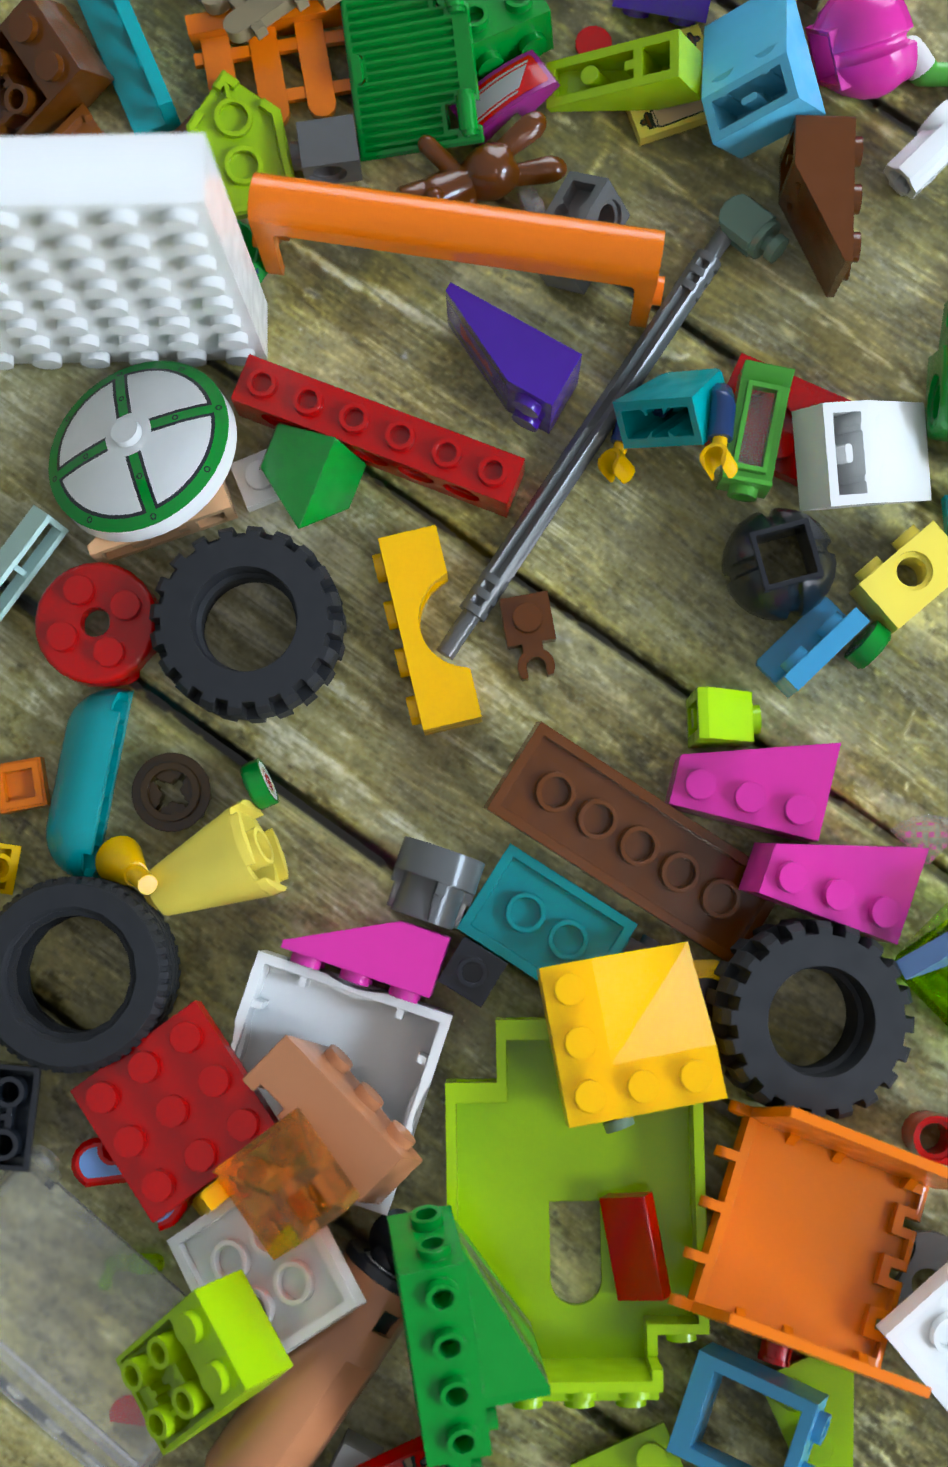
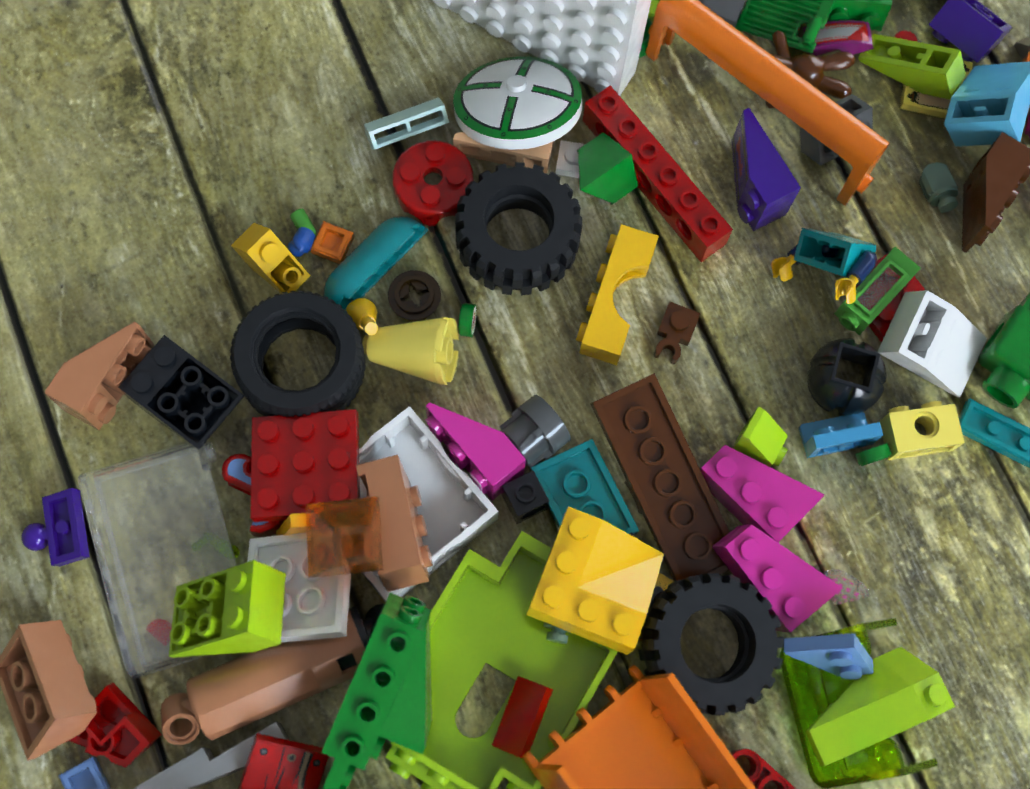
camera: 20 degrees right, 10 degrees down
dark grey axle [436,226,732,660] -> none

